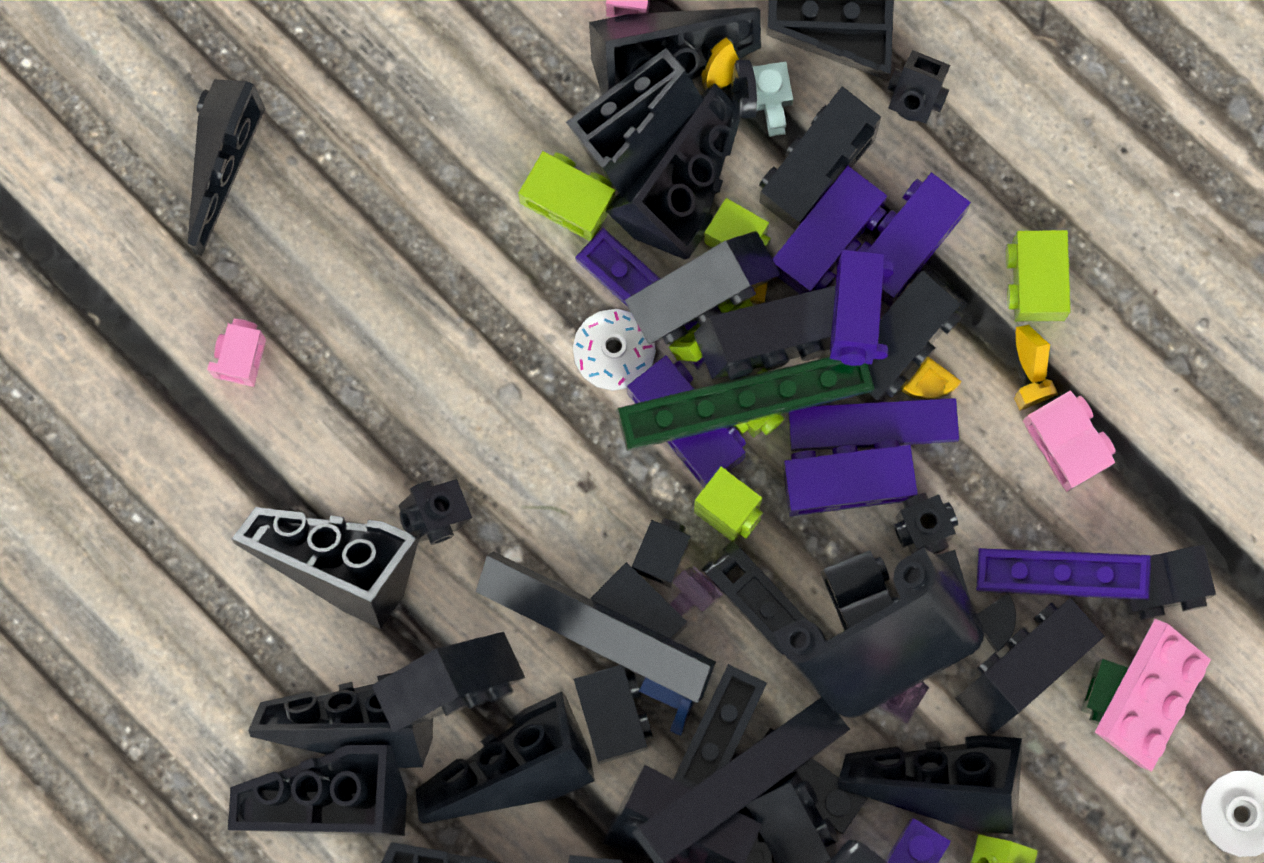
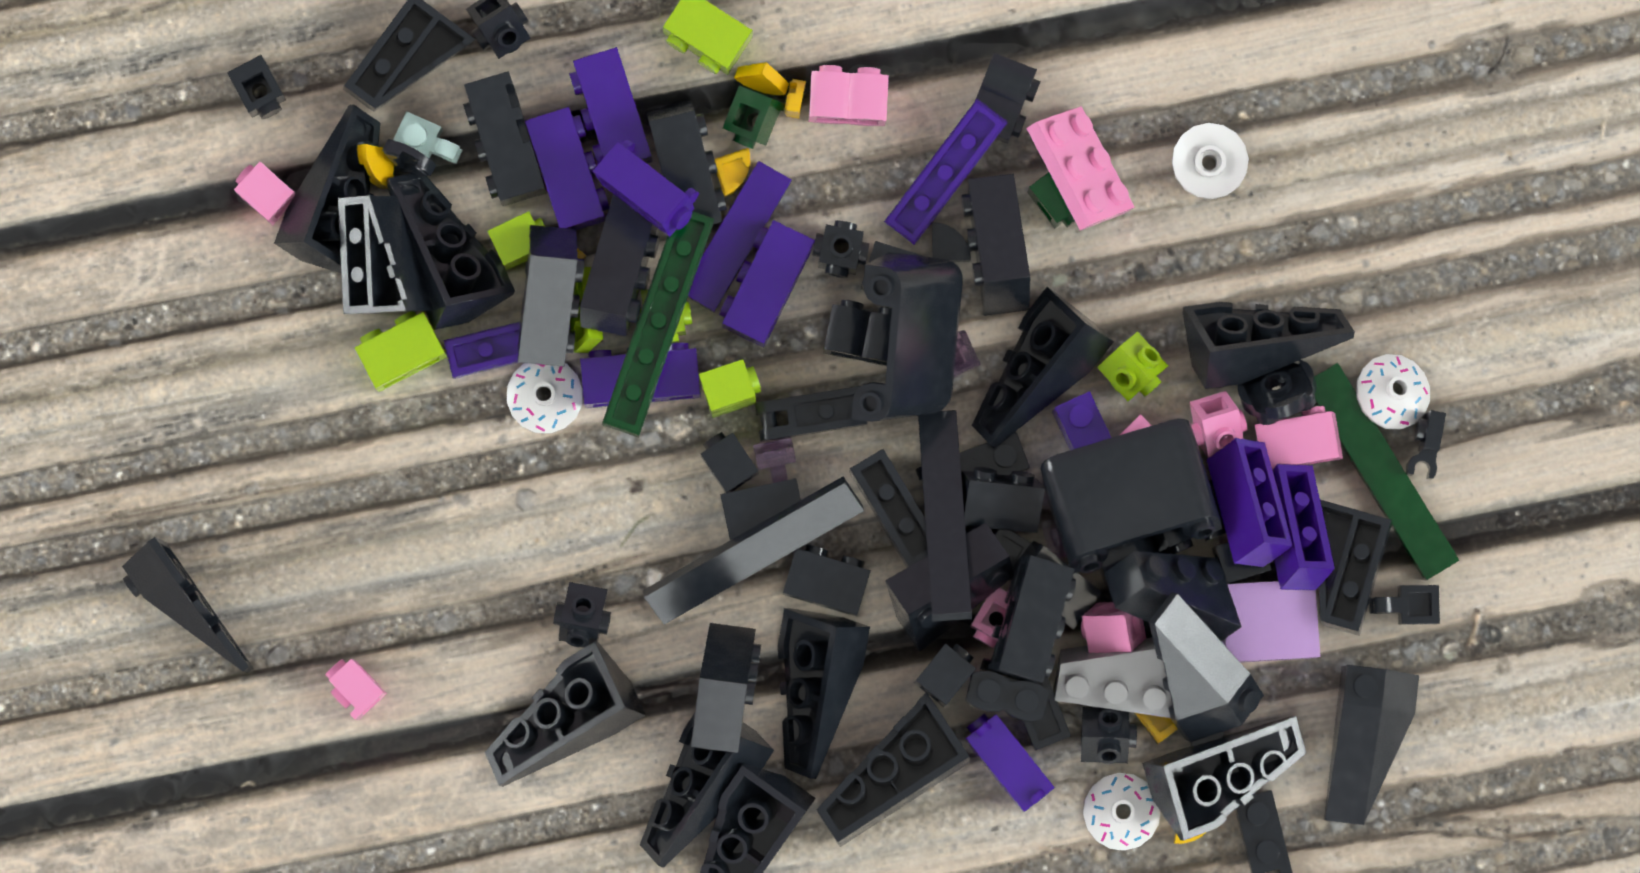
camera: 65 degrees left, 5 degrees up
dark blue tile [639,677,695,736] -> none
none -> dark green brick [722,85,785,149]

